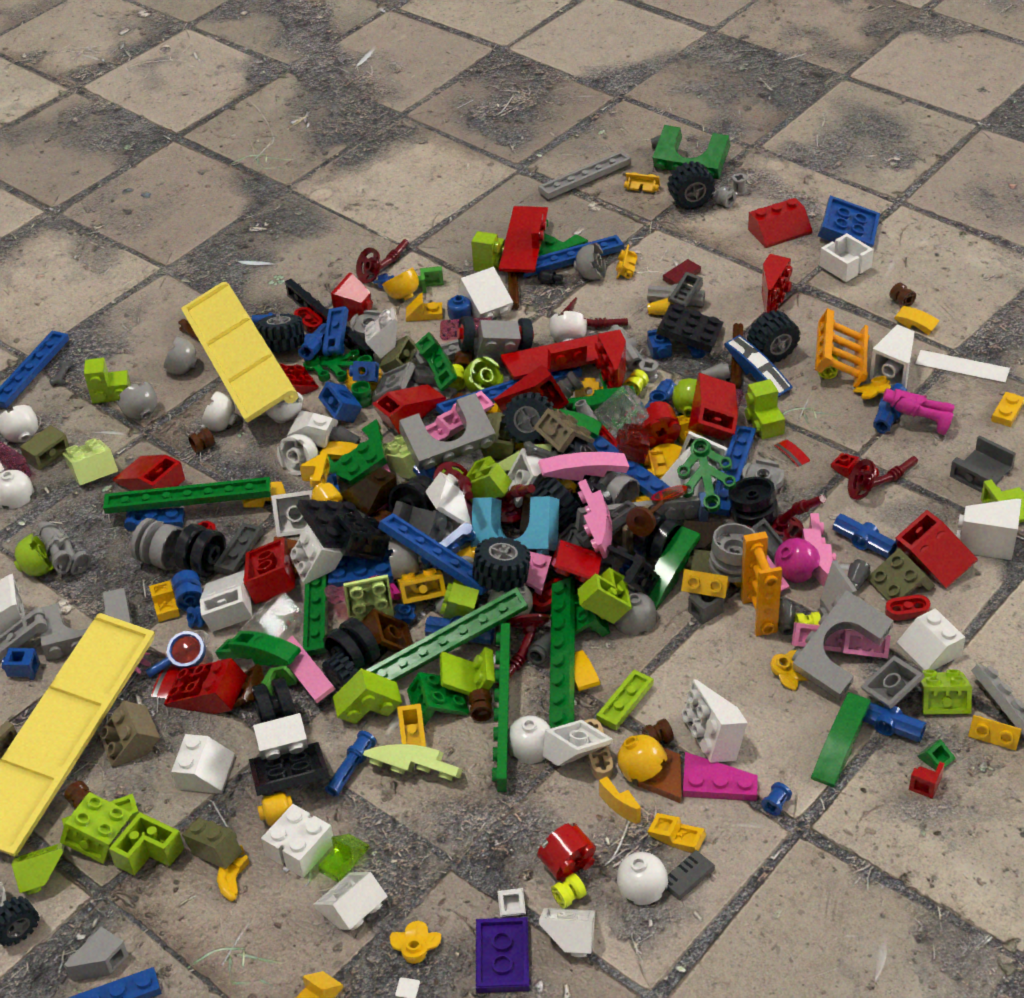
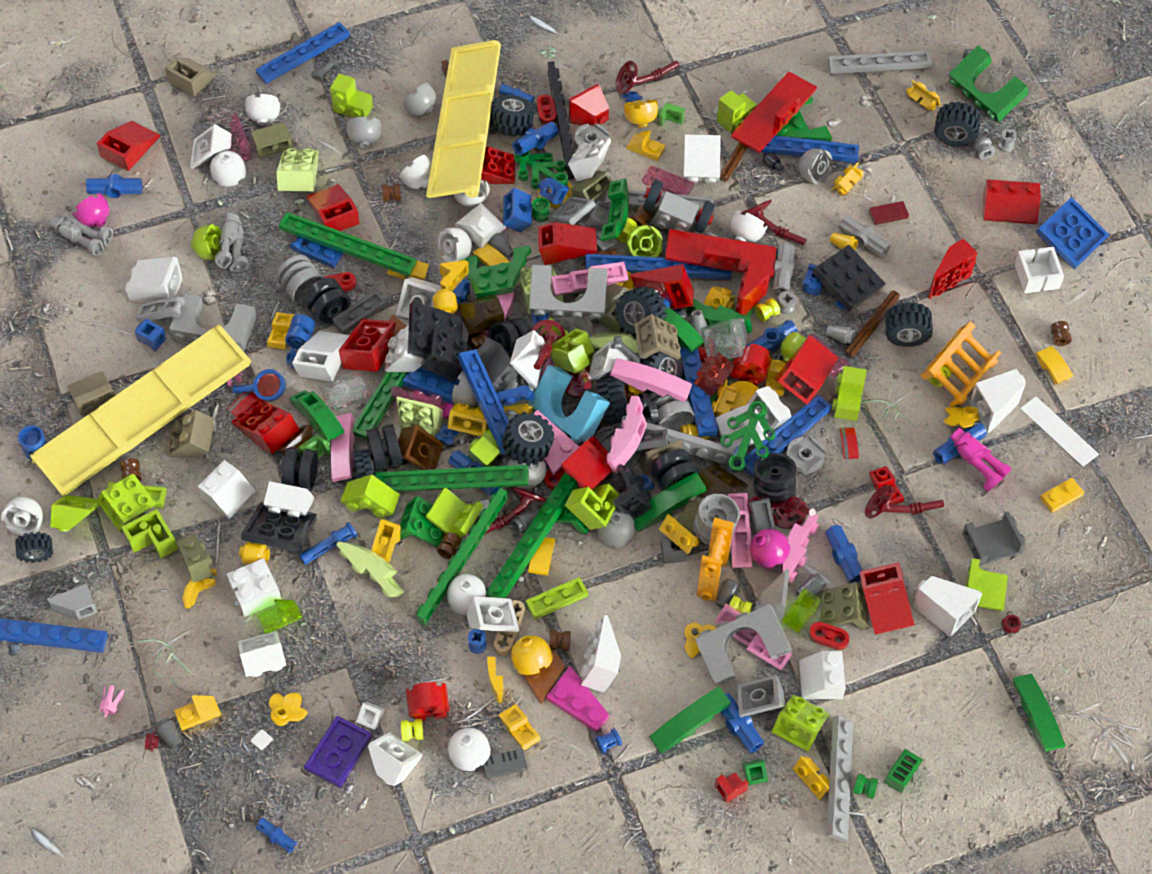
camera: 25 degrees right, 15 degrees up
blue plate [322,306,349,357] -> none
blue head [447,295,472,324] -> none
dark grey wheel [557,371,584,398] -> none
reddish brown piece [626,485,688,537] -> none
dark grey slope [668,272,703,308] -> none
slope [724,335,793,398] -> none
none -> blue bush [468,629,486,654]
none -> clear neon green slope [782,588,821,633]

